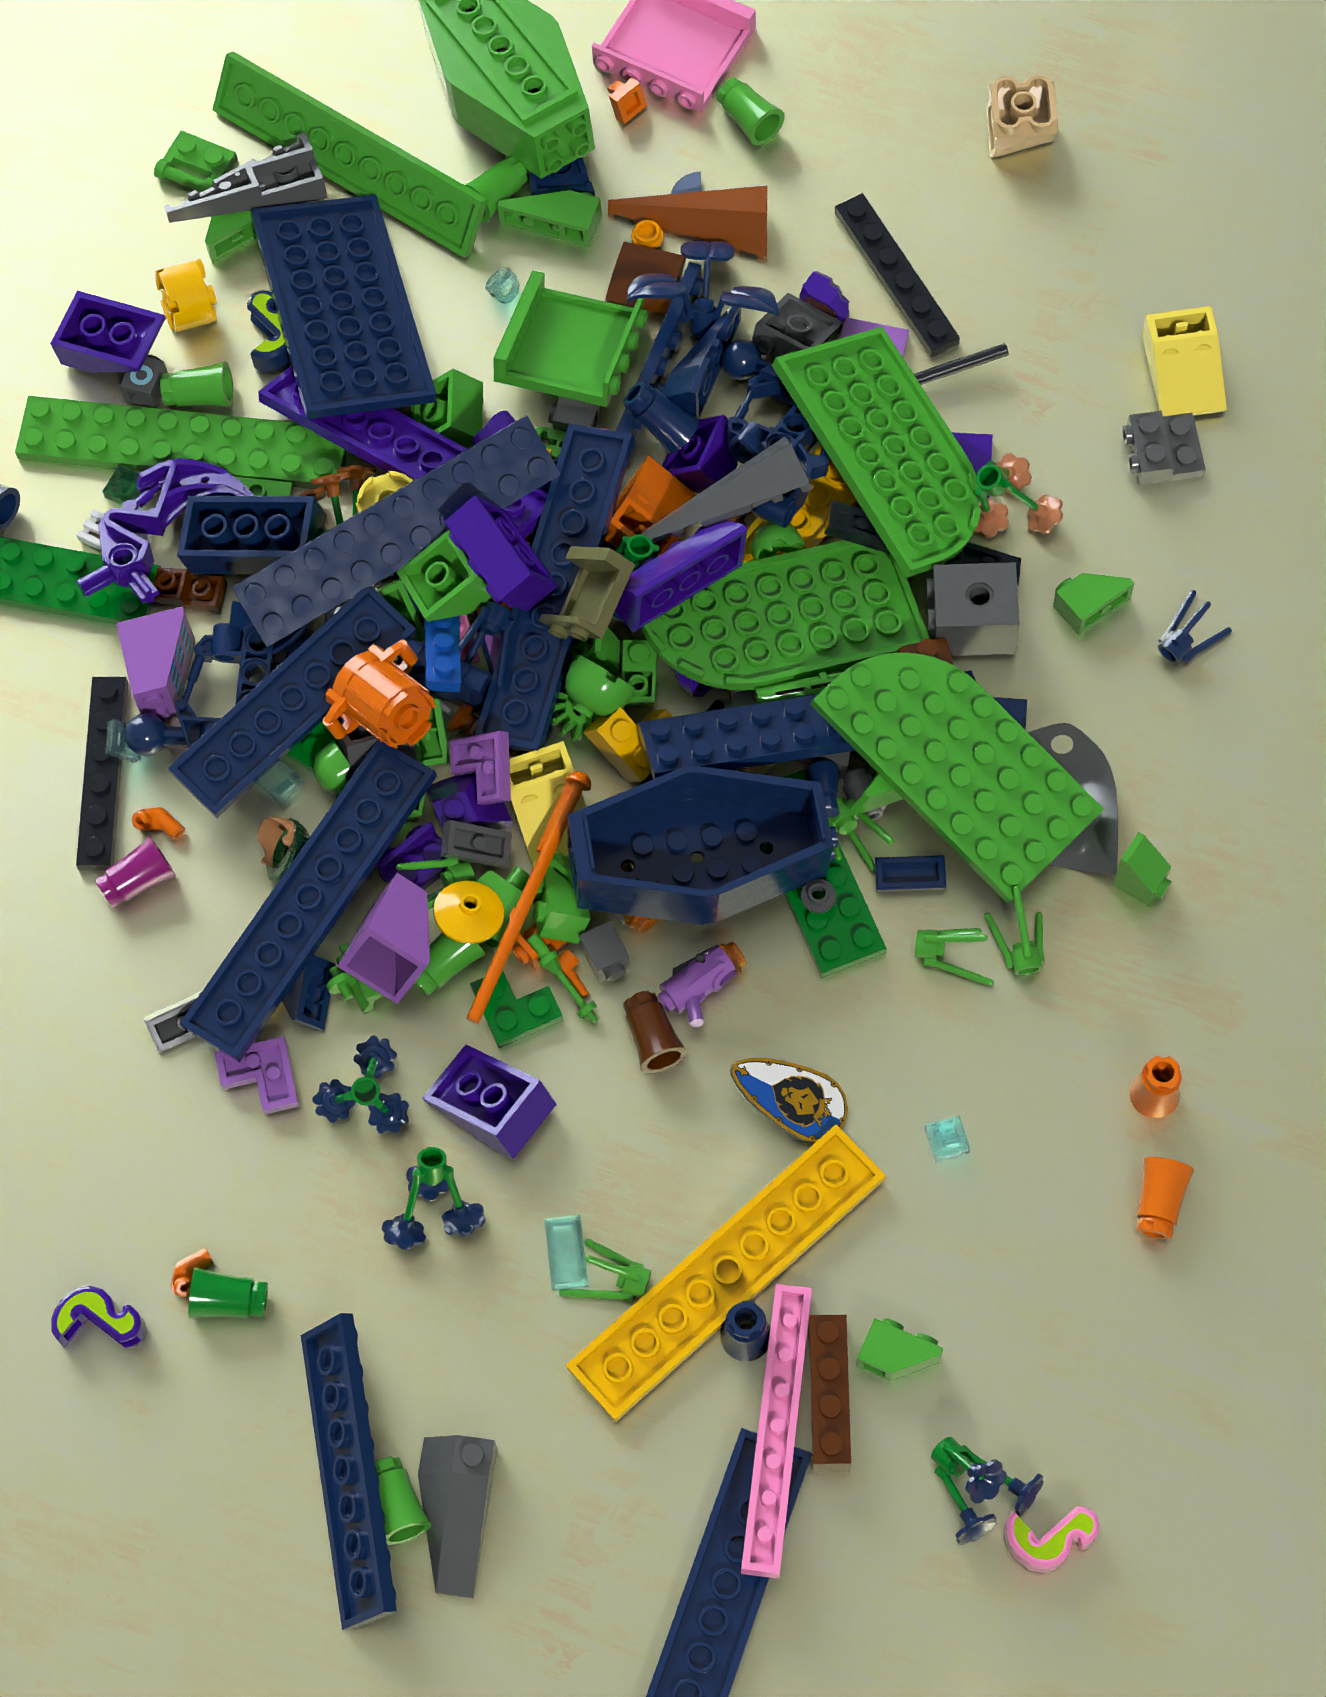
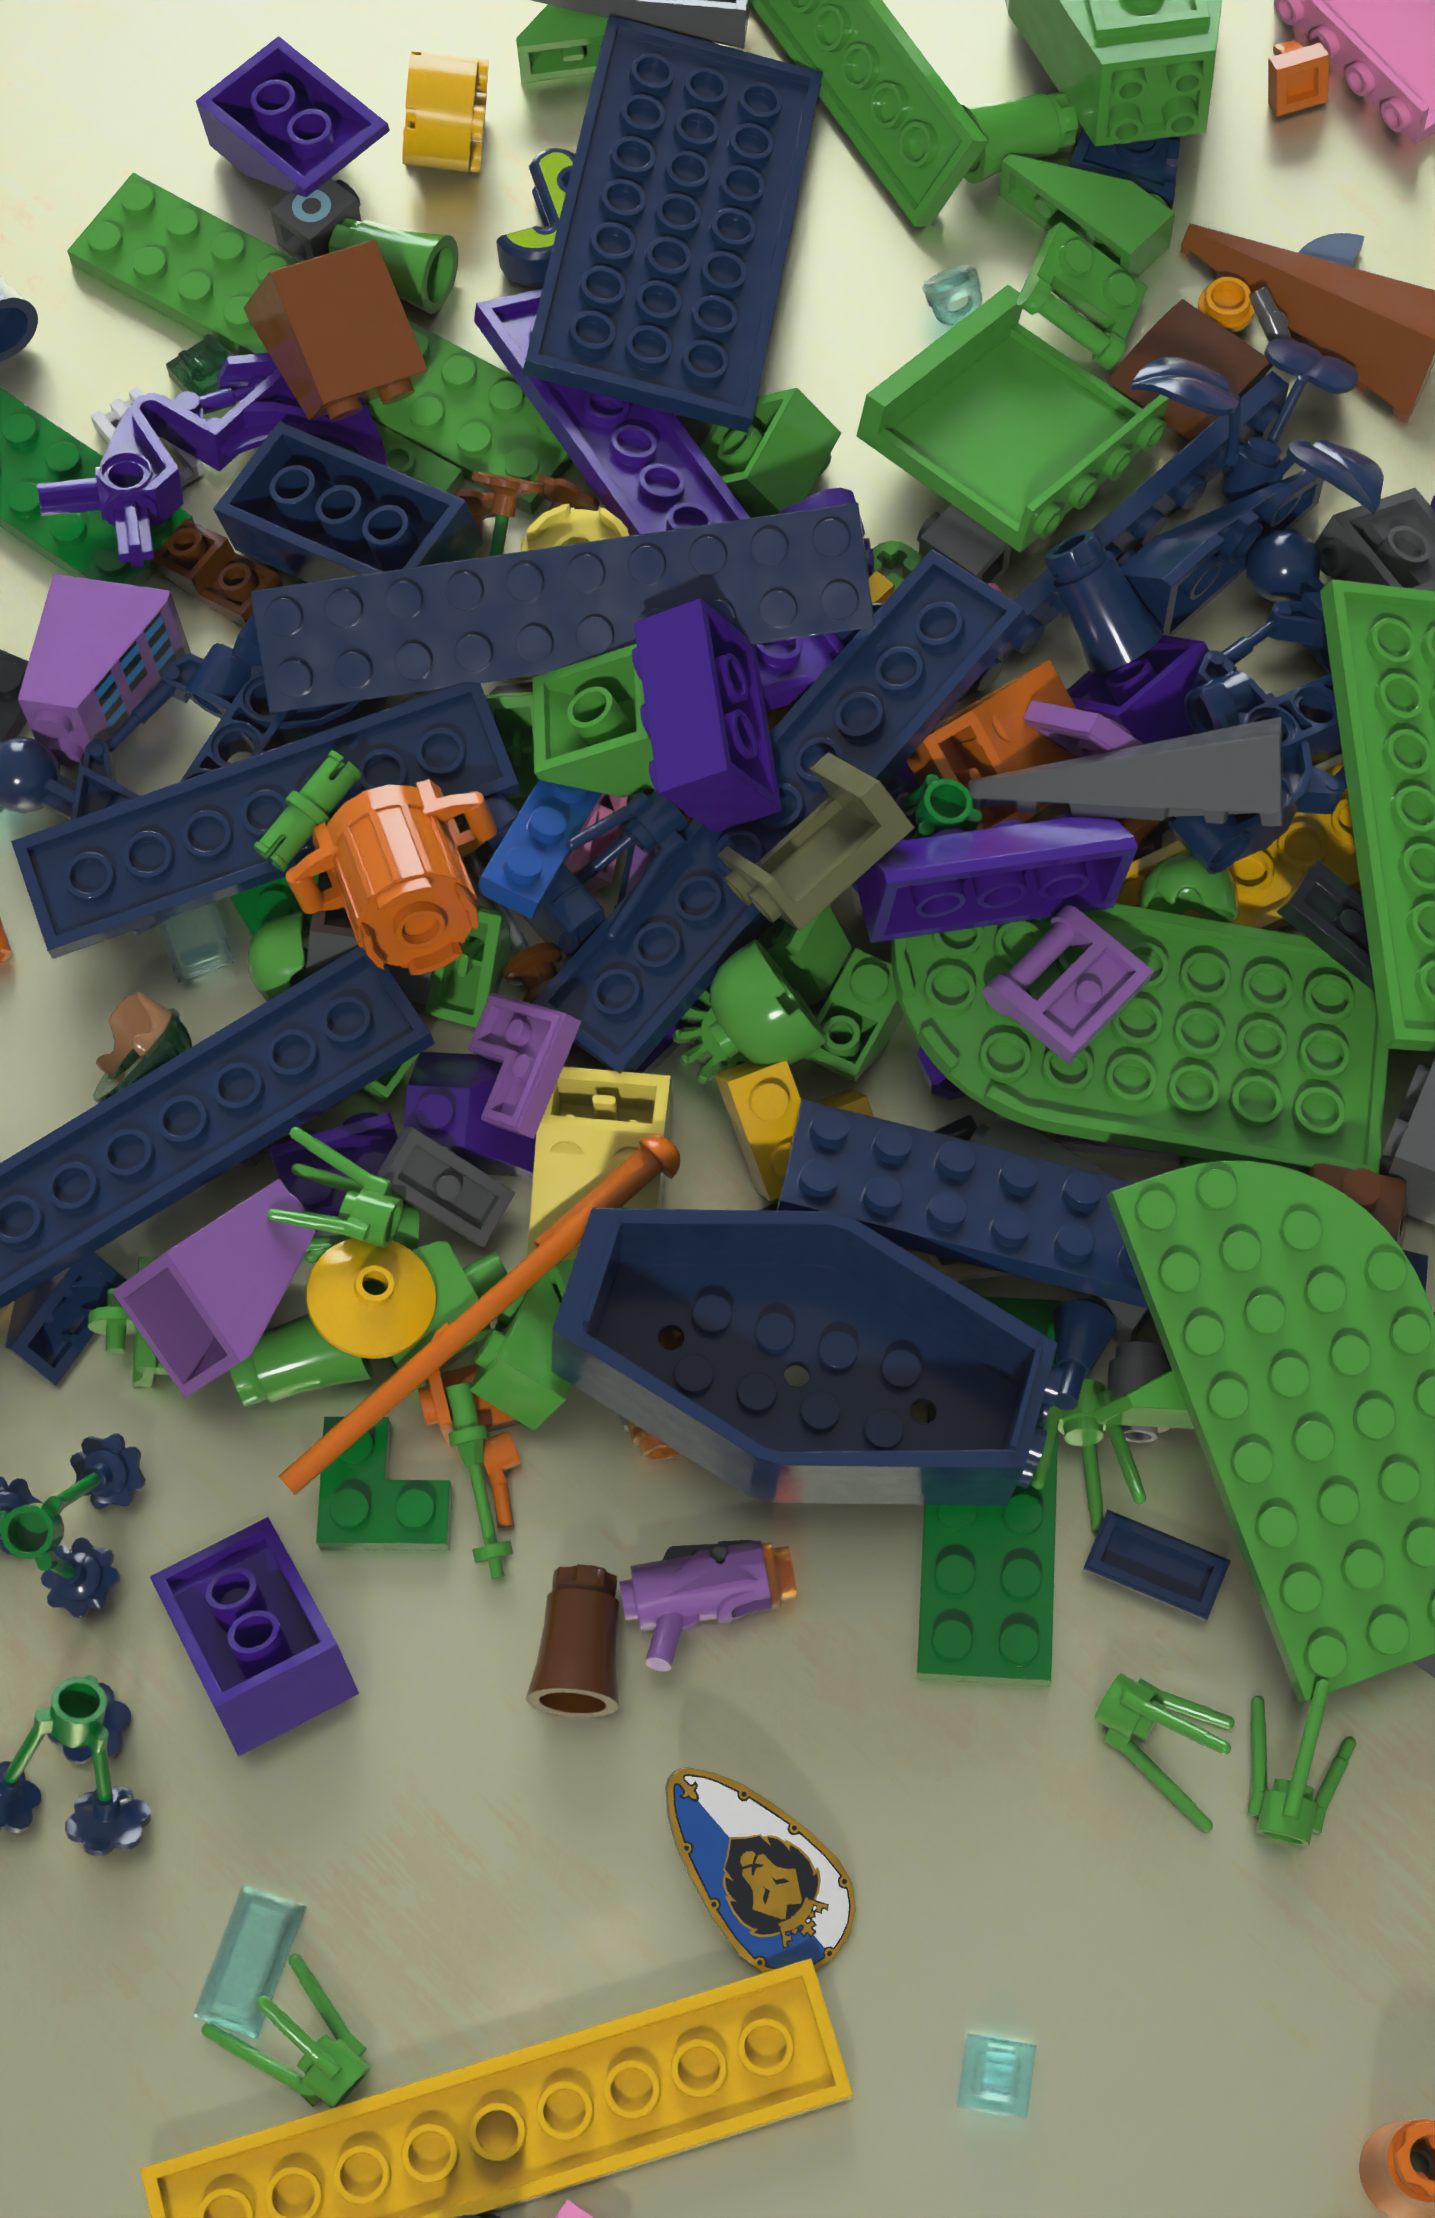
camera: 25 degrees right, 0 degrees up
dark grey brick [579,921,630,983] -> none
bright green pin [754,671,843,704] -> none
dark grey plate [801,879,836,914] -> none
none -> dark orange slope [244,239,428,422]
none -> bright green pin [253,750,363,872]
none -> bright green plant [267,1127,403,1248]
none -> medium lavender plate [982,905,1154,1064]
none -> bright green plate [1017,222,1148,370]
none -> medium lavender plate [1023,700,1144,758]
none -> dark grey helmet [1249,287,1293,342]

